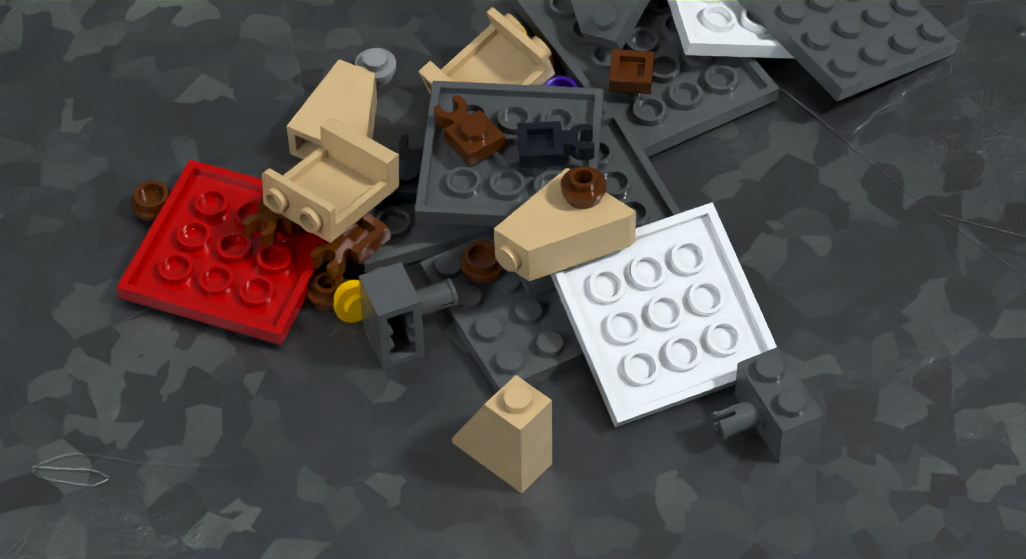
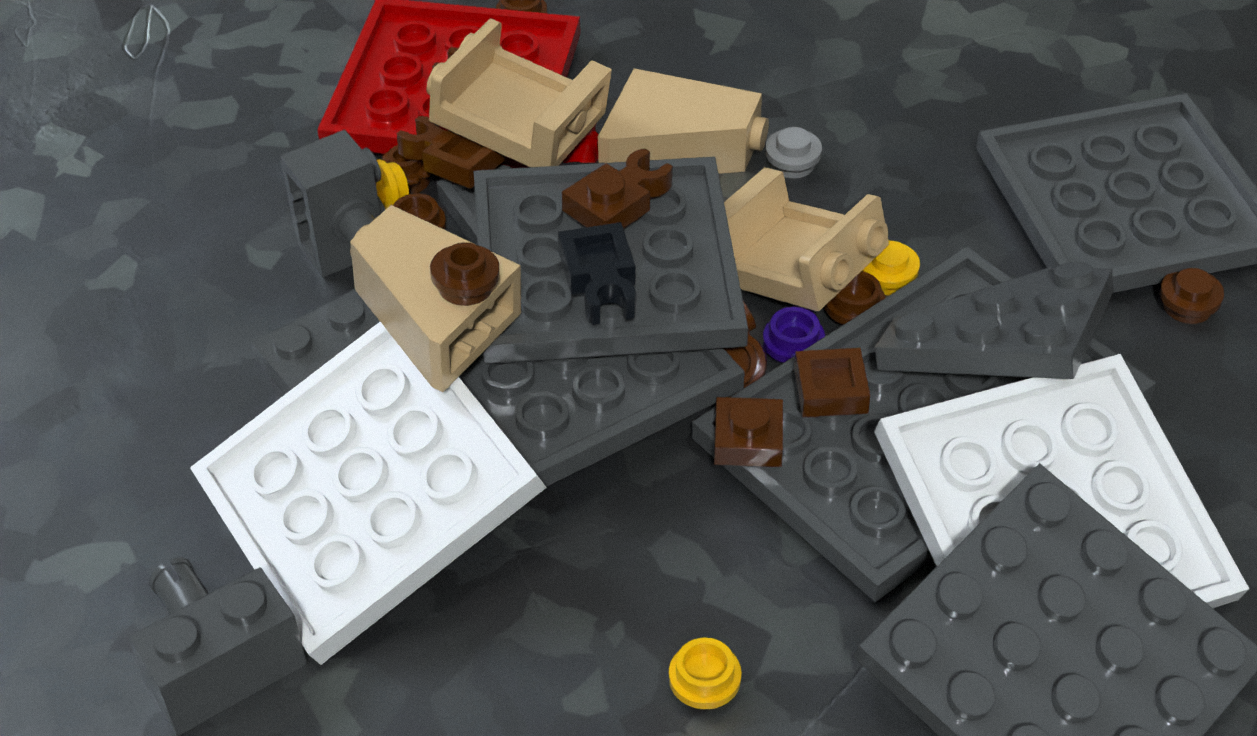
camera: 80 degrees right, 5 degrees down
tan slope [452,375,552,493] -> none
none -> yellow plate [669,637,742,709]
none -> reddish brown plate [714,397,783,467]

